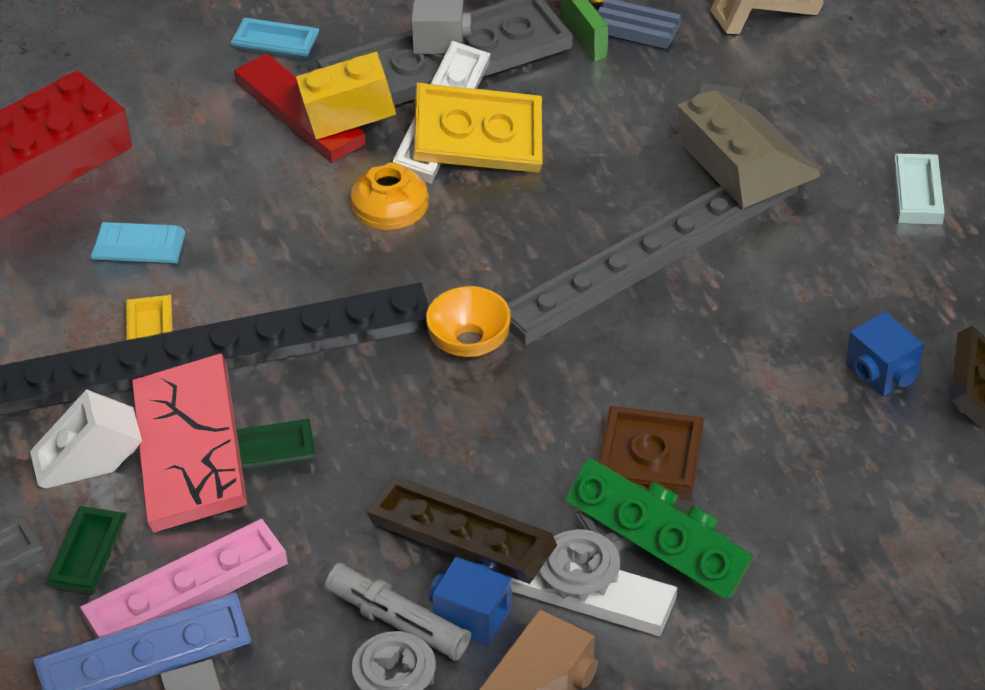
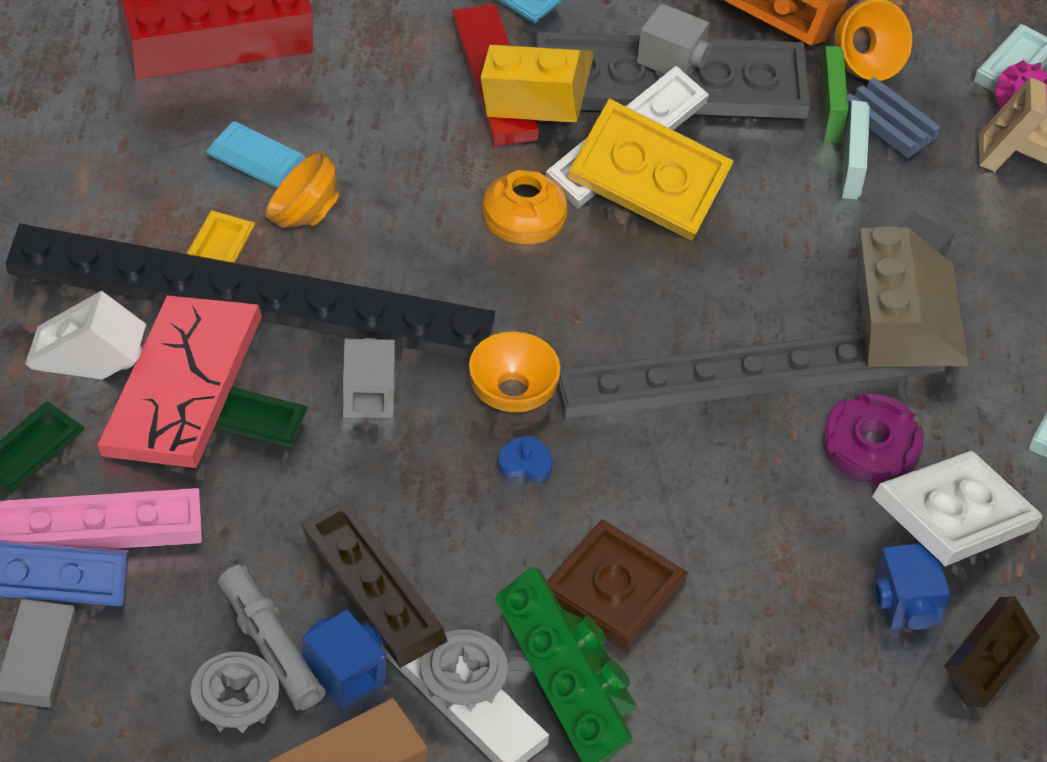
camera: 20 degrees right, 5 degrees up
none -> light orange piece [265,151,339,228]
none -> light grey brick [343,338,395,418]
none -> blue piece [498,436,552,482]
none -> magenta tile [822,393,924,483]
none -> light aqua tile [842,100,870,200]
none -> white tile [872,451,1043,566]

